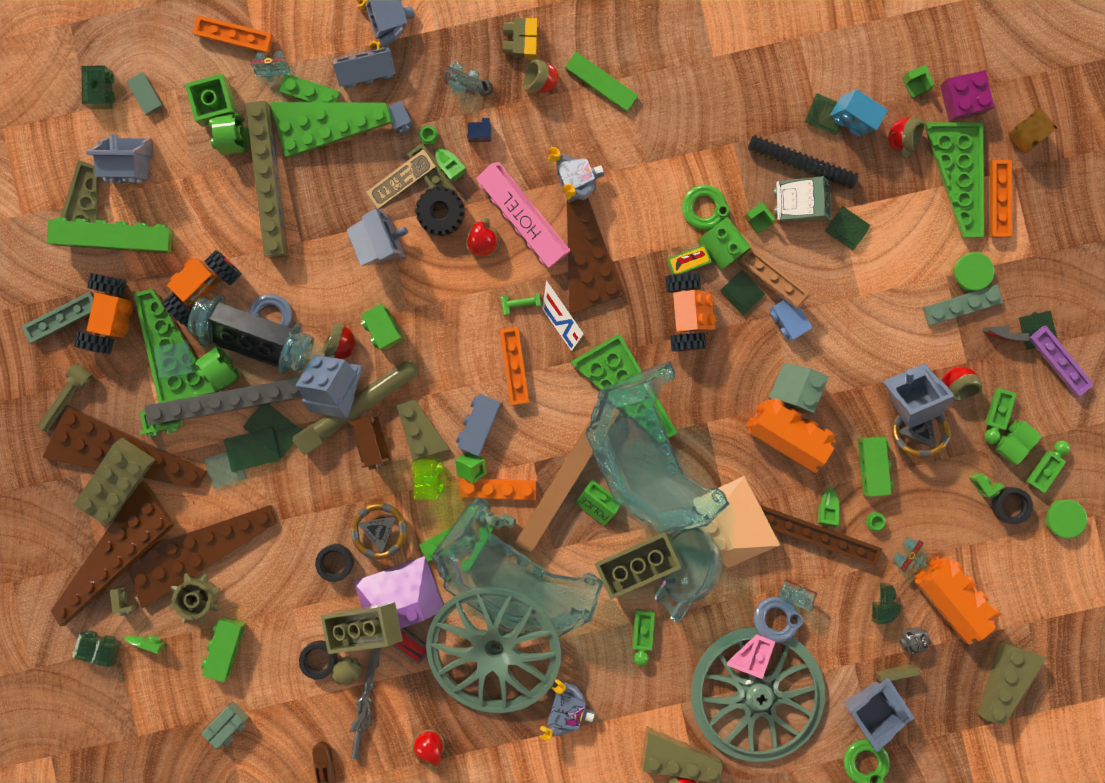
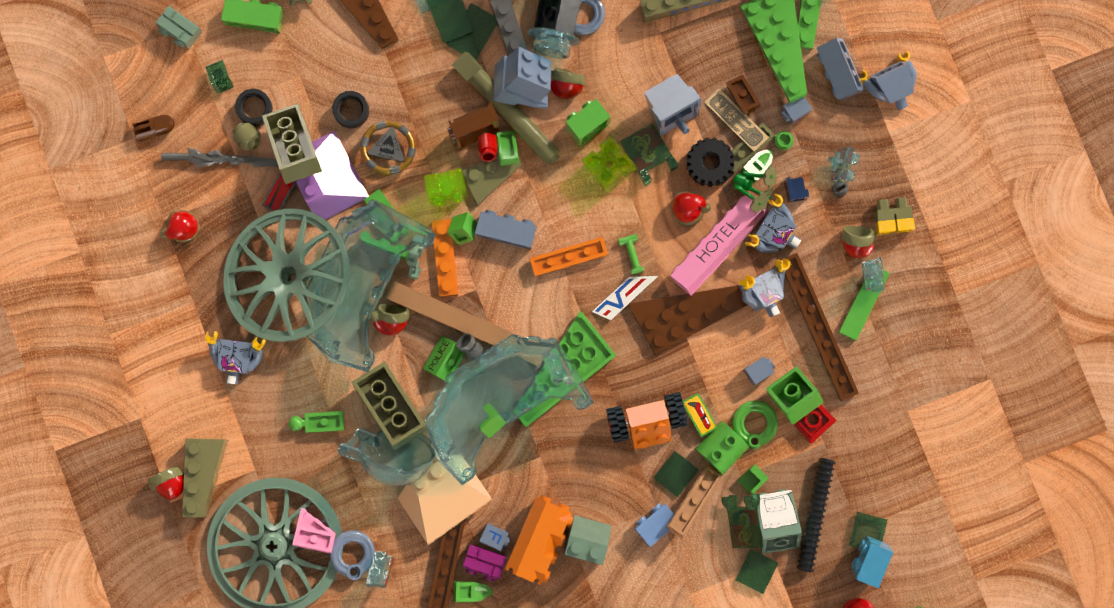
camera: 80 degrees right, 5 degrees down
none -> clear green bracket [205,60,234,94]
none -> olive piece [370,304,410,336]
none -> dark grey wheel [456,333,483,360]
none -> magenta brick [463,544,507,582]
none -> red brick [478,133,498,162]
none -> bright green panel [479,403,507,439]
none -> sand blue brick [480,523,511,551]
none -> bright green tile [496,130,519,166]
none -> clear neon green brick [581,136,637,193]
none -> clear green flag [620,123,678,186]
none -> flag [721,494,763,548]
none -> reddish brown plate [726,74,761,115]
none -> plant [733,165,777,213]
none -> sand blue brick [743,356,775,386]
none -> sand blue torso [745,194,801,253]
none -> bright green brick [765,366,824,425]
none -> reddish brown plate [781,253,859,401]
none -> red piece [793,404,837,444]
none -> clear light blue hips [862,257,885,294]

